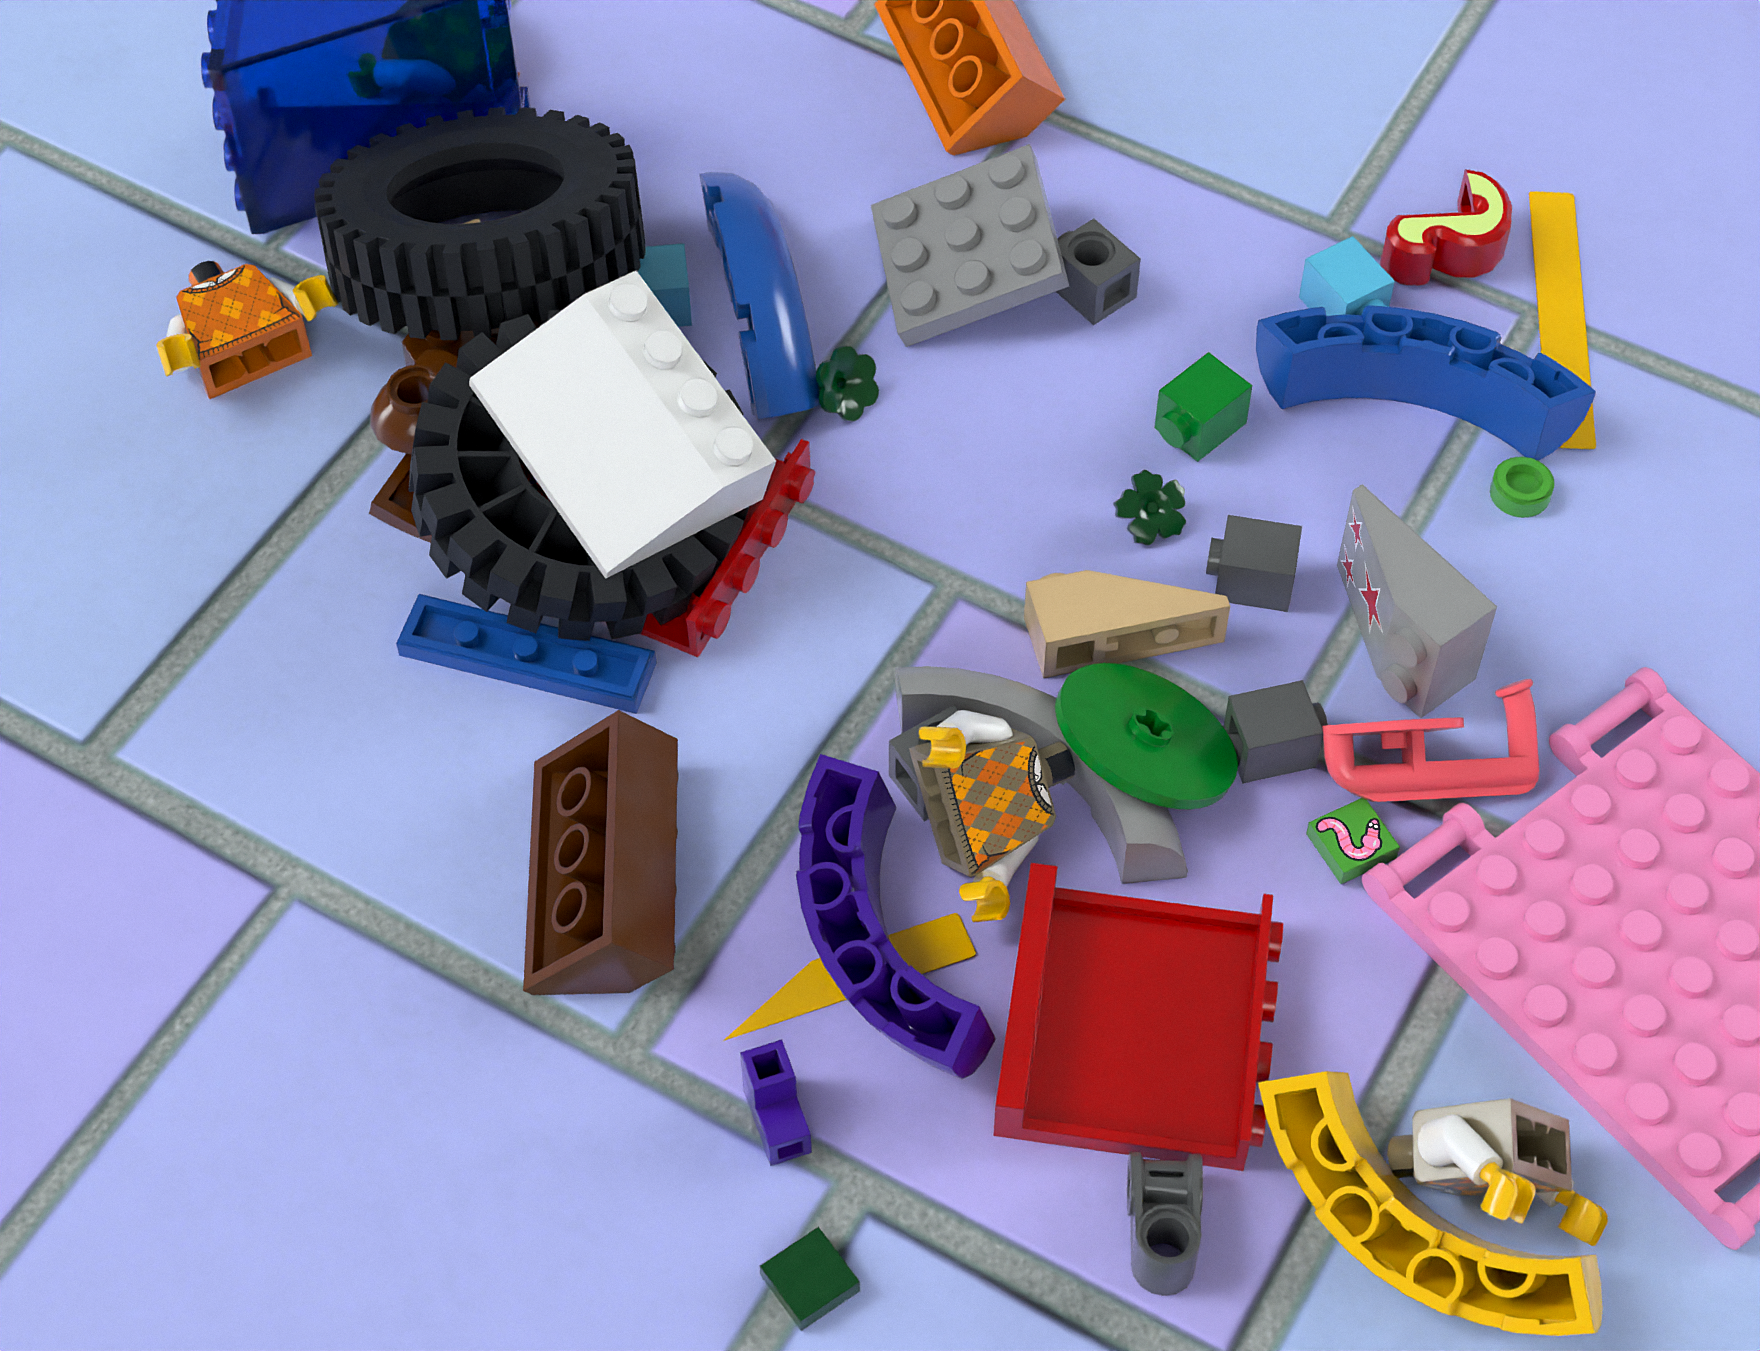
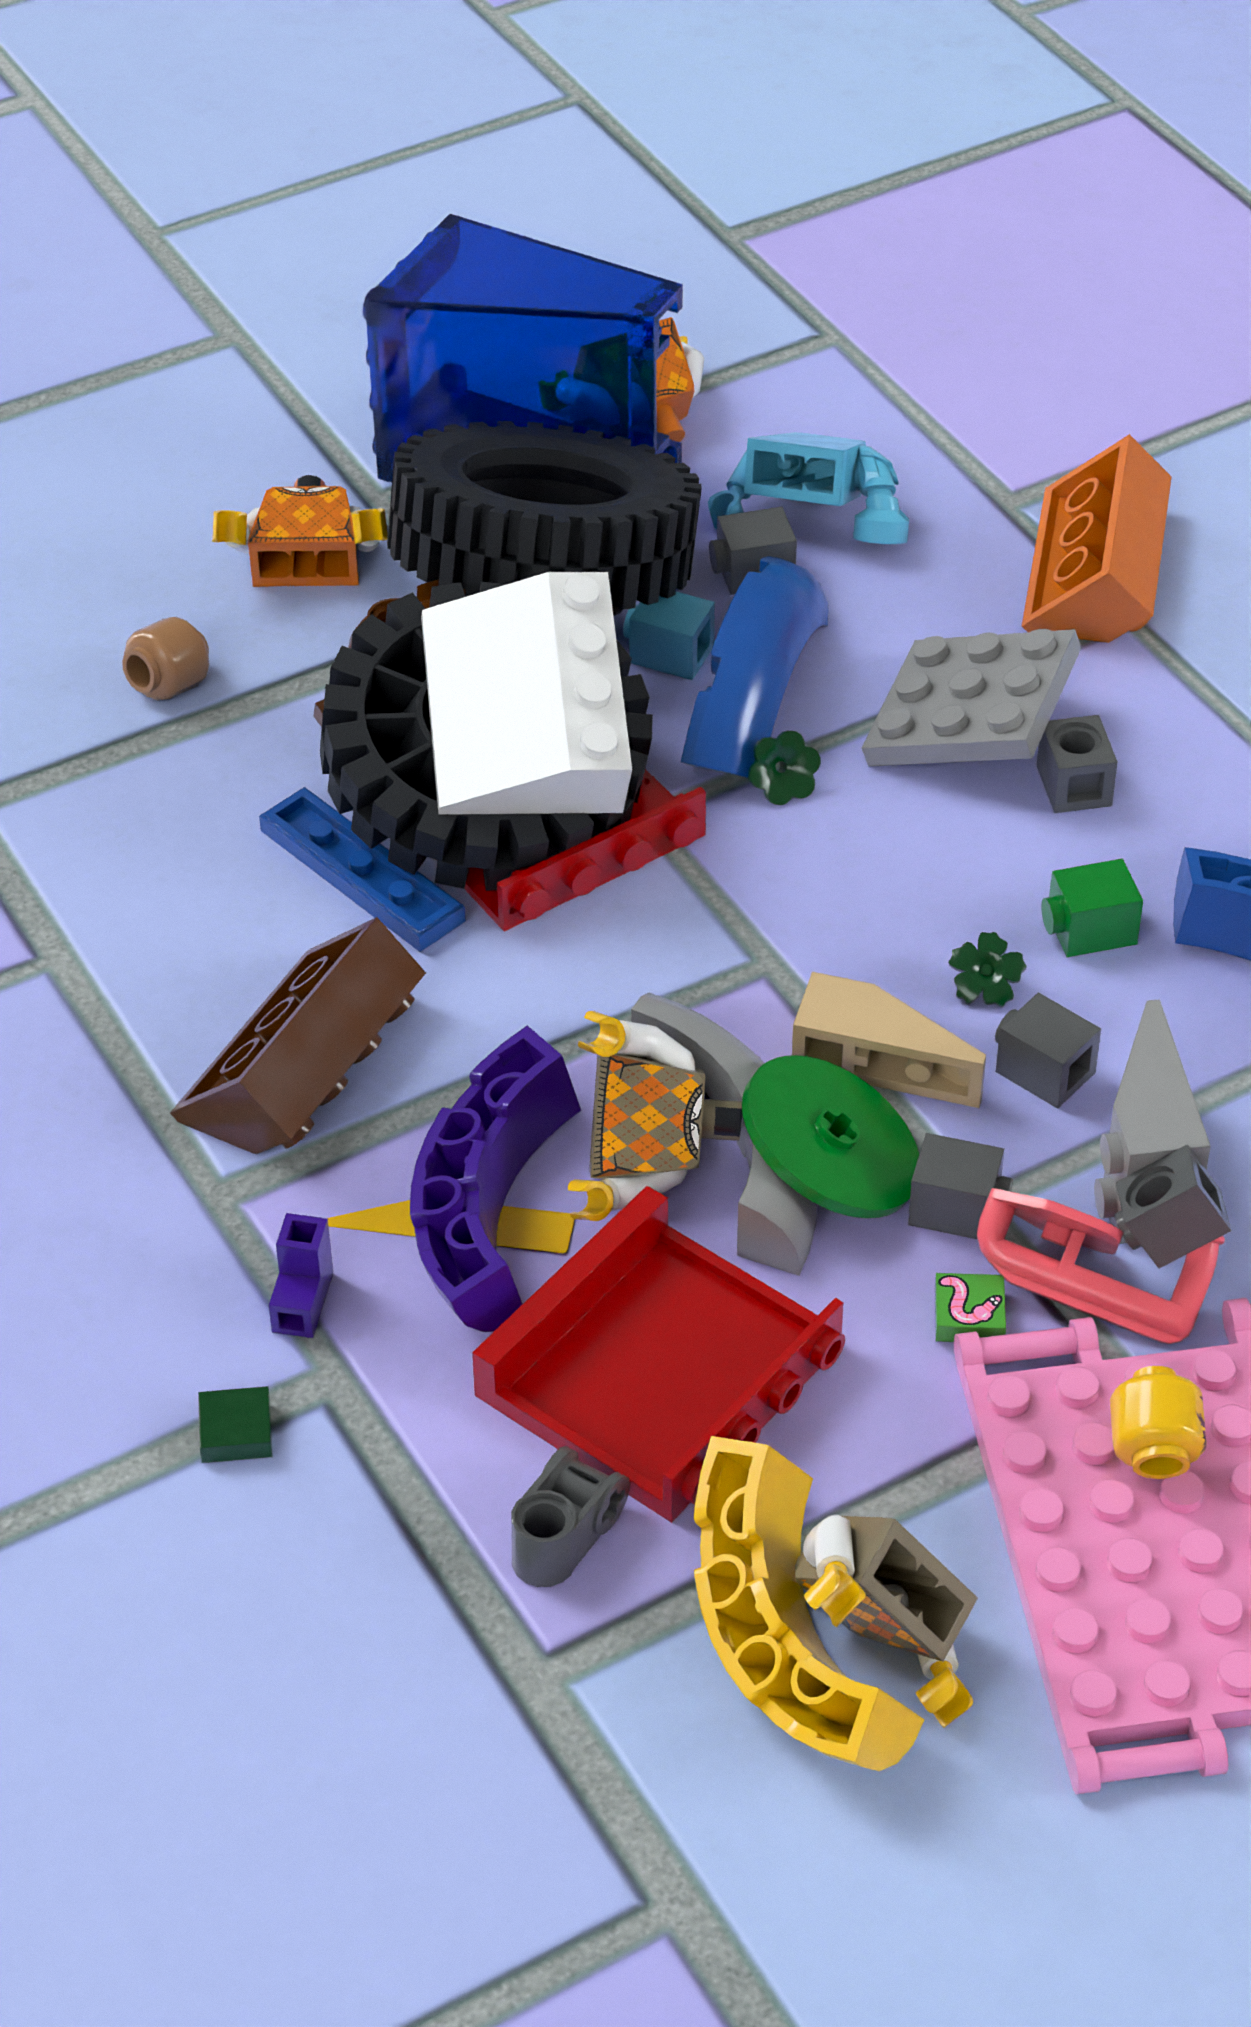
camera: 30 degrees right, 10 degrees down
none -> medium nougat head [122,617,209,701]
none -> medium azure torso [708,432,909,544]
none -> dark grey brick [709,507,797,595]
none -> yellow head [1110,1366,1207,1479]
none -> dark grey brick [1115,1144,1231,1268]

